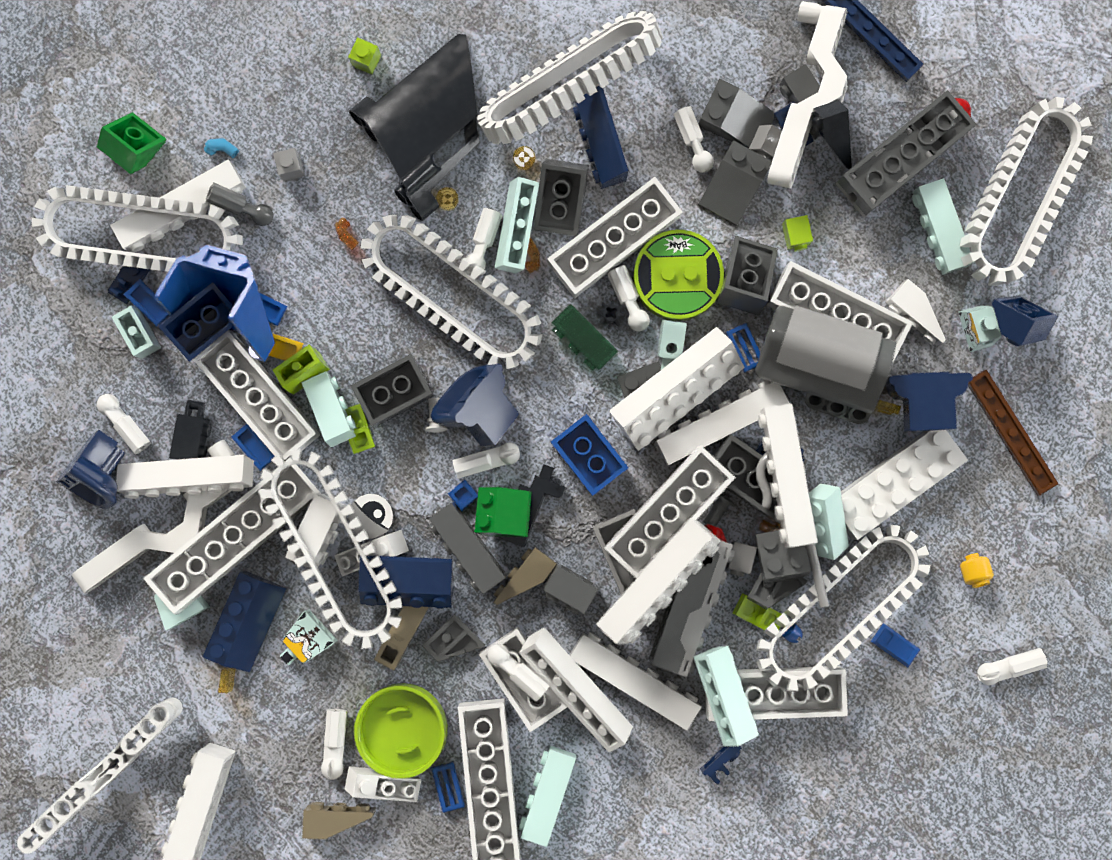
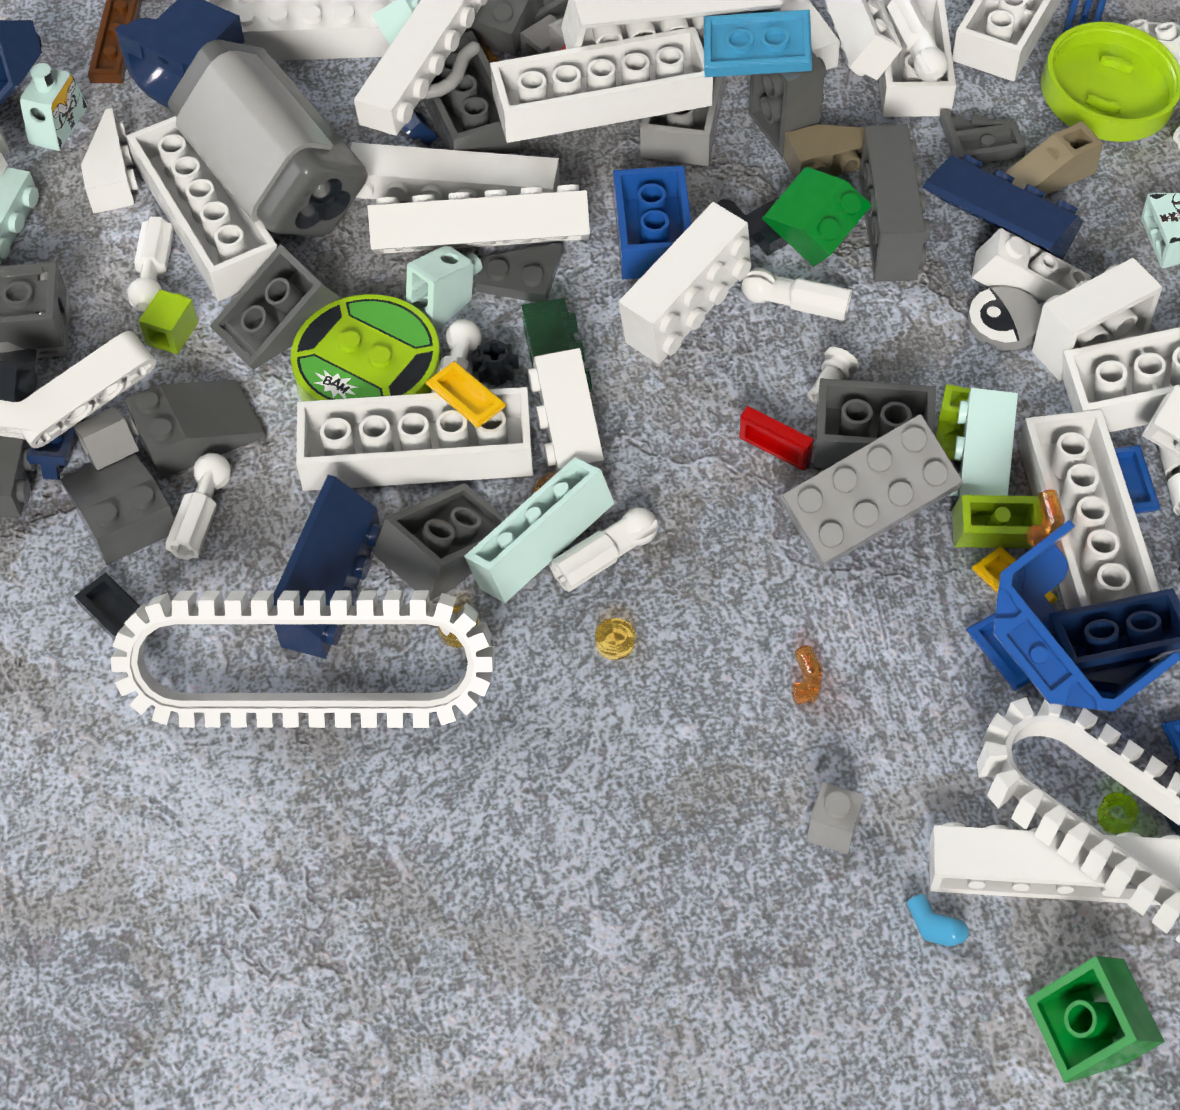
camera: 145 degrees left, 30 degrees down
dark grey piece [206,182,274,226] -> none
white piece [259,449,402,648] -> none
lime brick [348,37,381,75] -> none
black panel [349,34,479,221] -> none
white piece [361,215,542,369] -> none
dark blue piece [431,364,519,446] -> none
blue tile [448,480,478,511] -> none
blue tile [725,323,760,373] -> none
none -> black tile [74,573,140,641]
none -> white piece [127,217,174,312]
none -> yellow tile [426,360,506,428]
none -> white brick [528,348,604,474]
none -> white brick [618,202,751,365]
none -> dark azure tile [704,10,812,77]
none -> red tile [739,406,814,471]
none -> light grey brick [781,414,963,569]
none -> clear orange arm [1027,489,1065,547]
none -> clear neon green axle [1096,792,1139,835]

